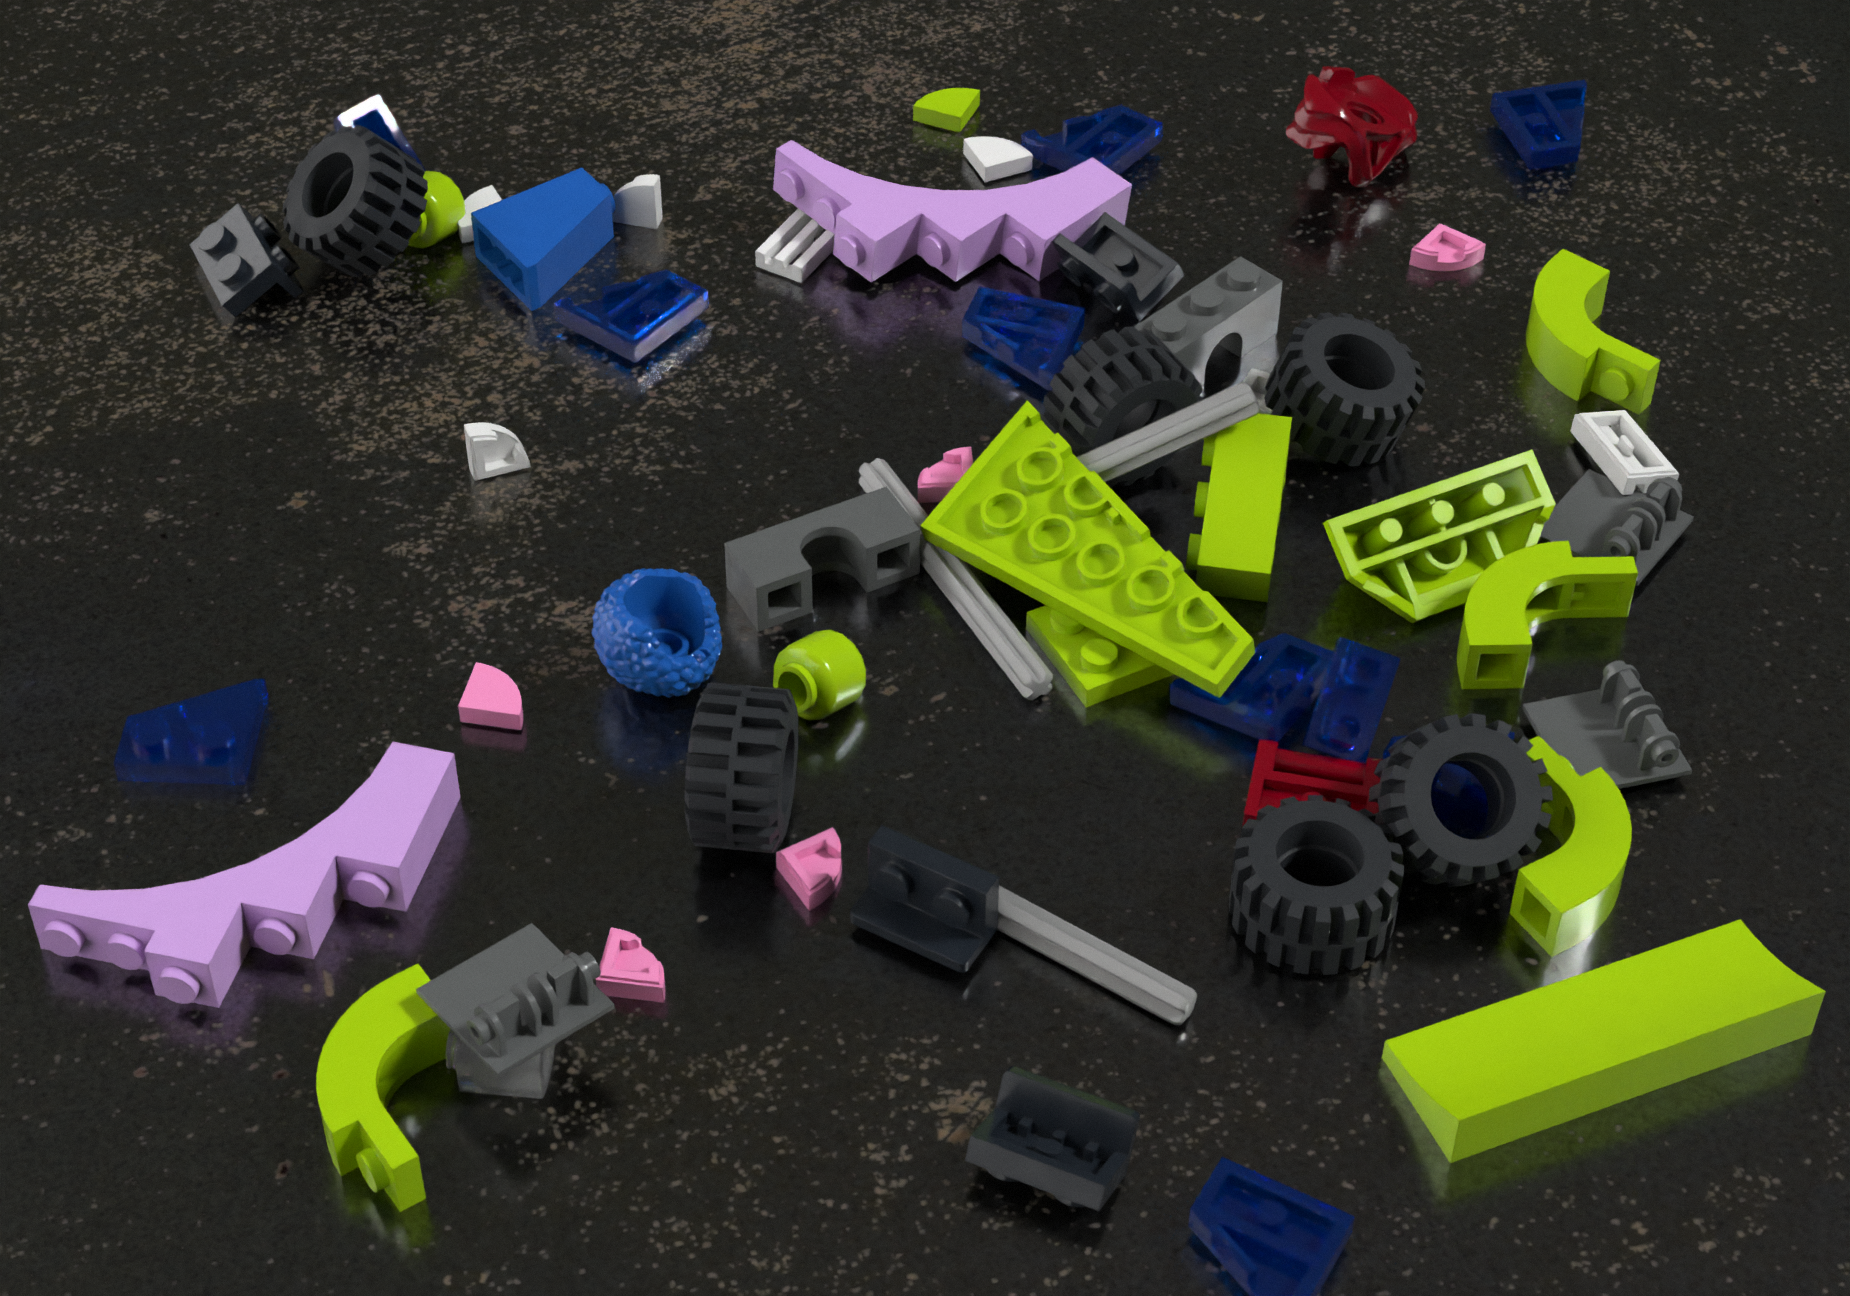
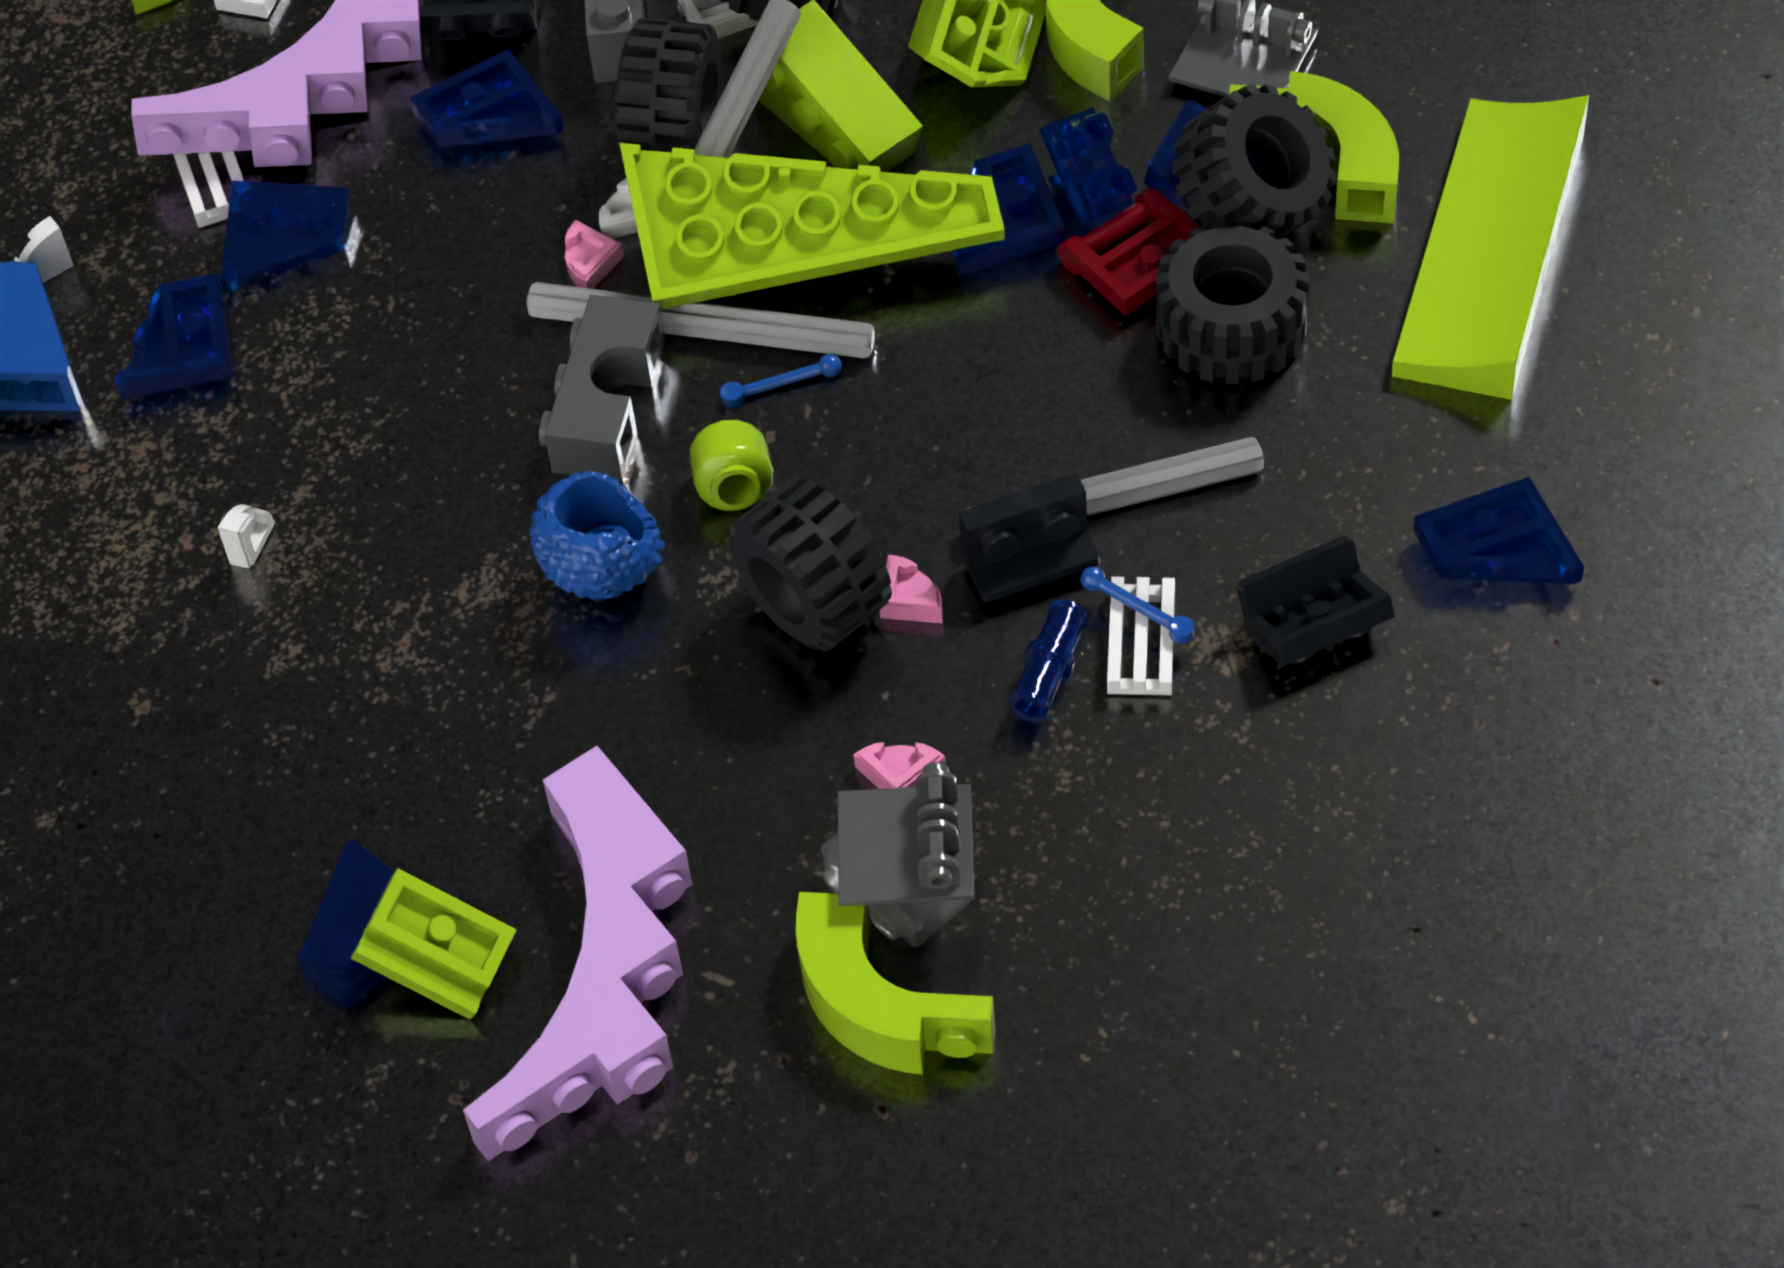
camera: 45 degrees left, 10 degrees up
bright pink tile [458,662,523,730] -> none
lime wing [1026,605,1174,707] -> none
none -> clear blue wing [220,180,351,292]
none -> lime plate [350,868,516,1020]
none -> blue hinge [720,354,842,408]
none -> clear blue pin [1008,600,1089,723]
none -> blue hinge [1080,566,1194,644]
none -> white tile [1107,577,1175,695]

